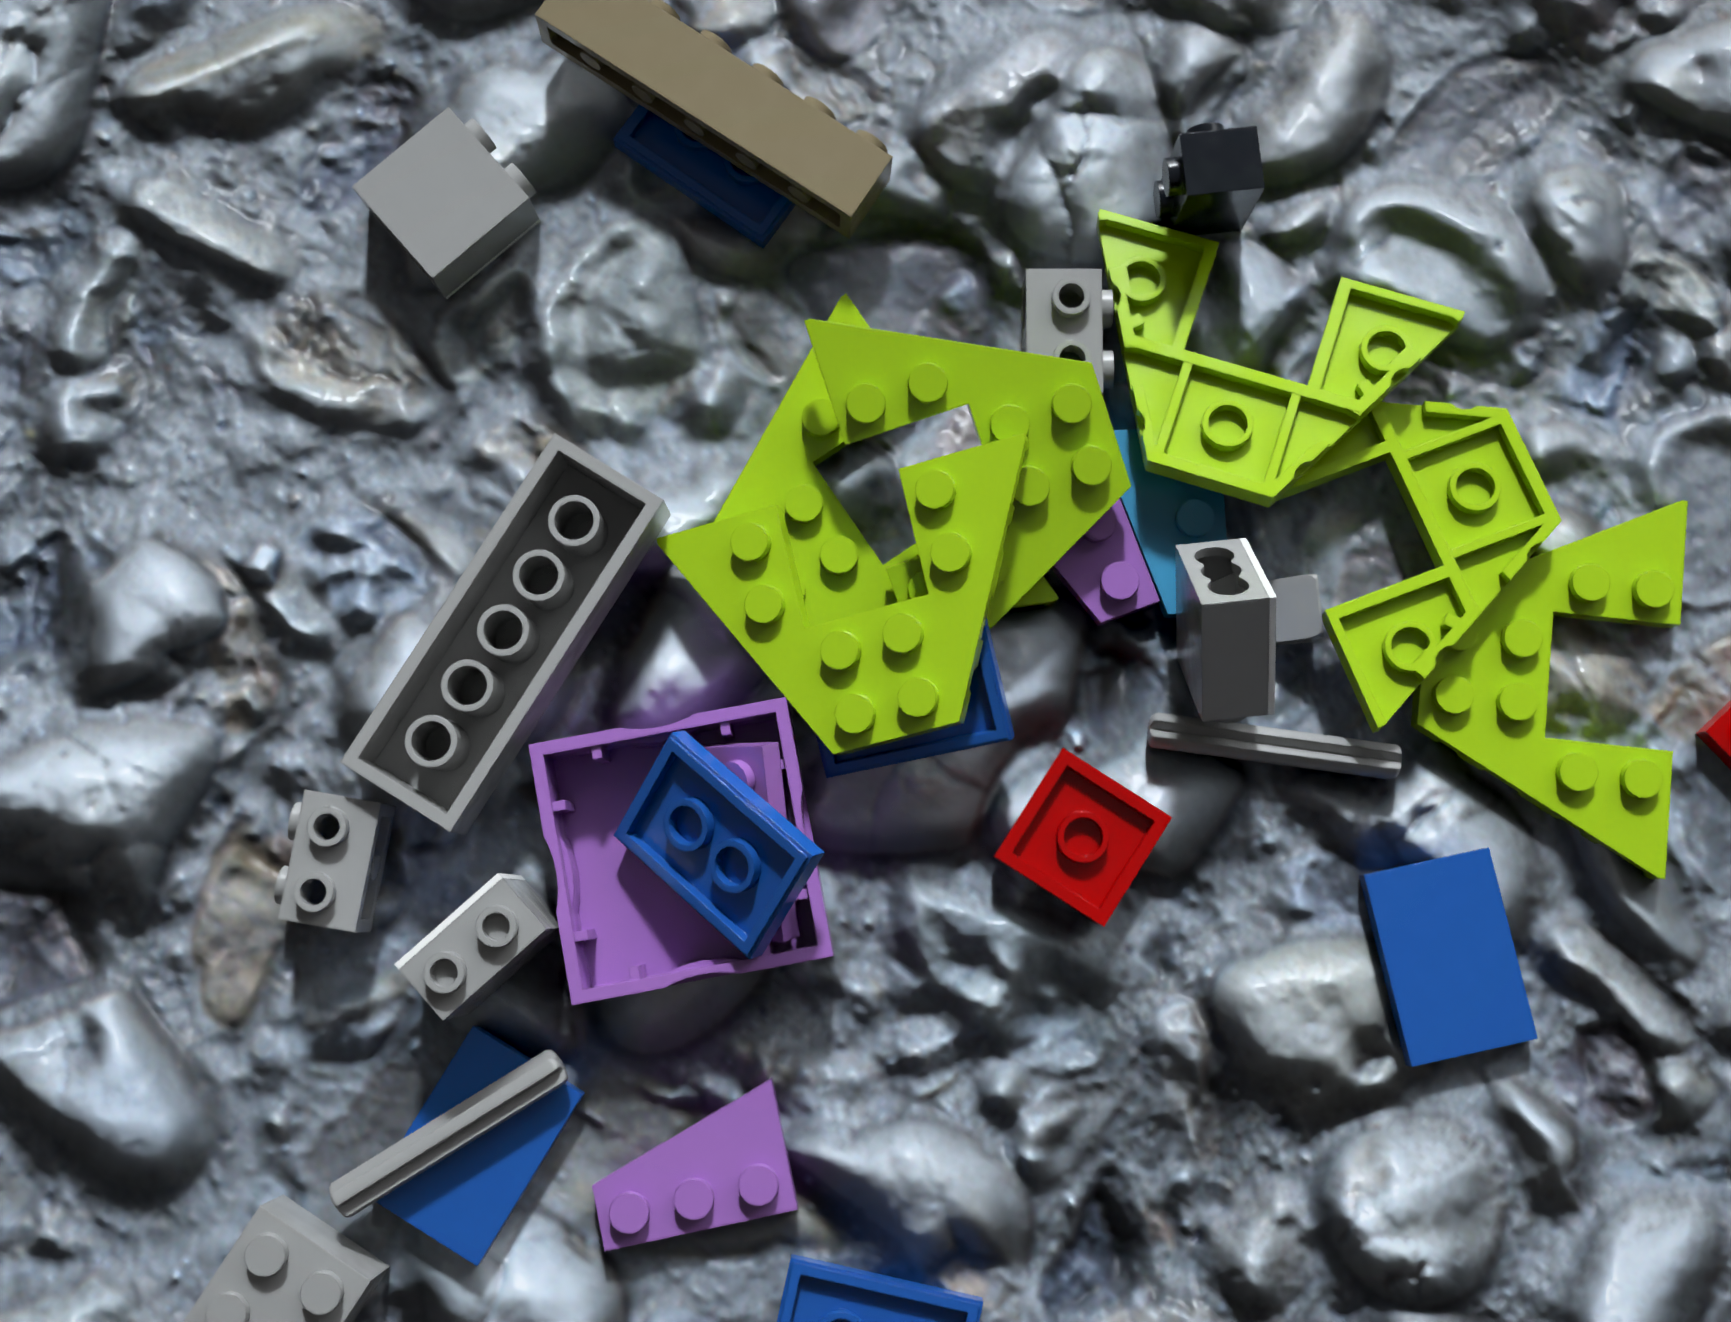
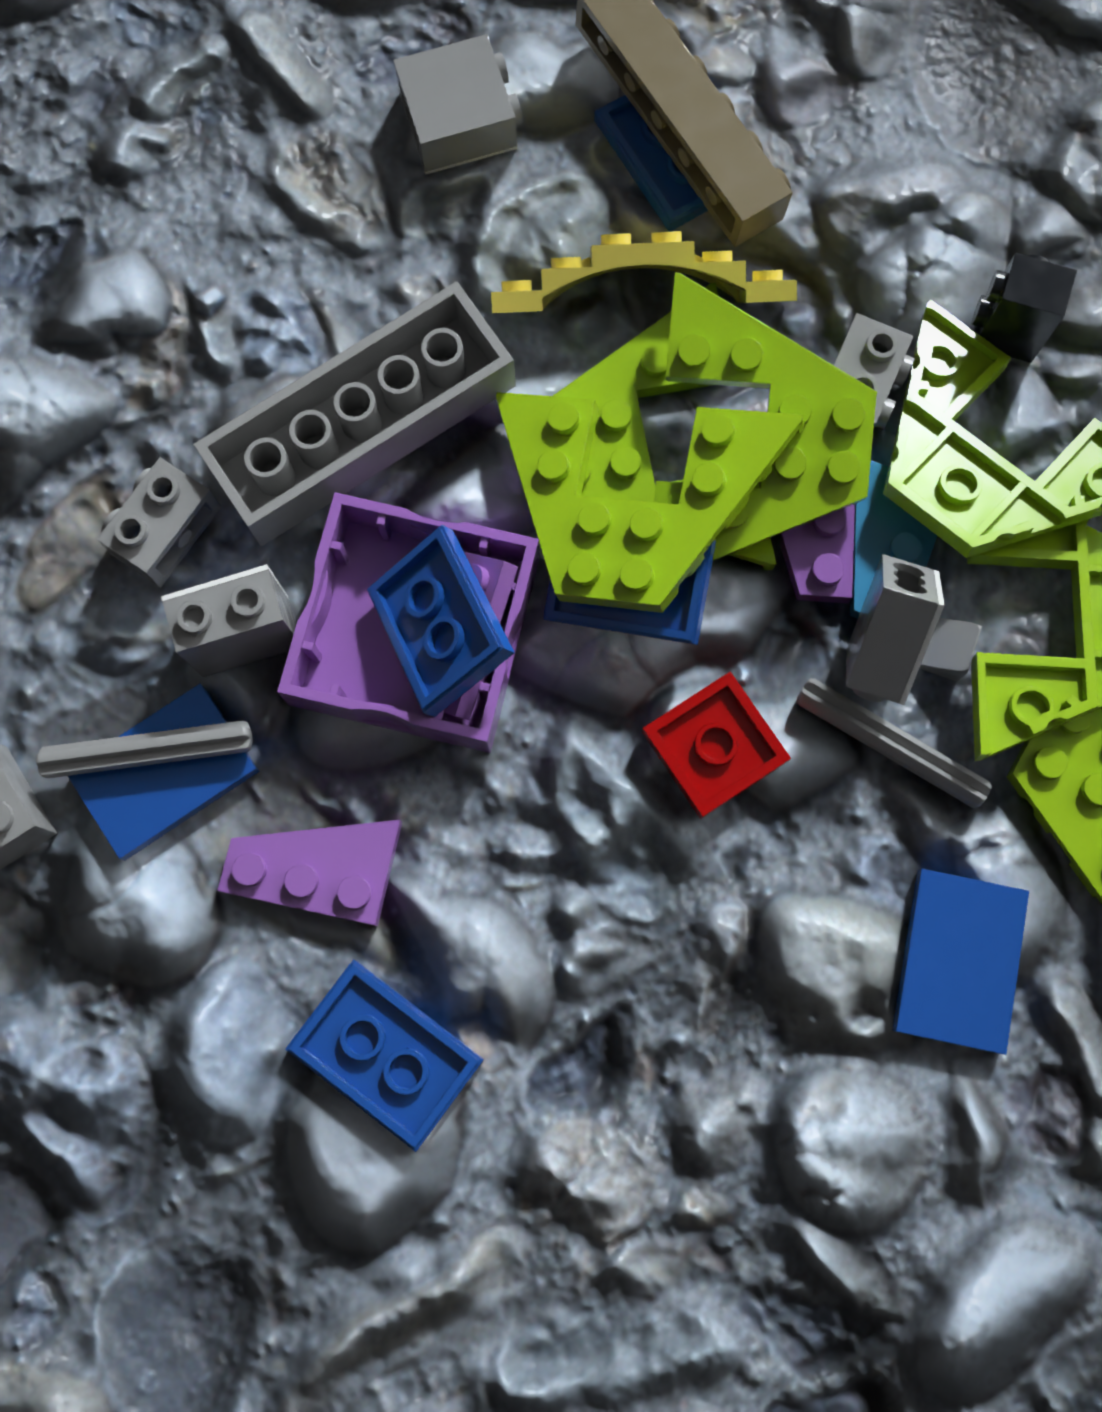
camera: 25 degrees right, 5 degrees down
none -> light yellow piece [491,231,797,313]

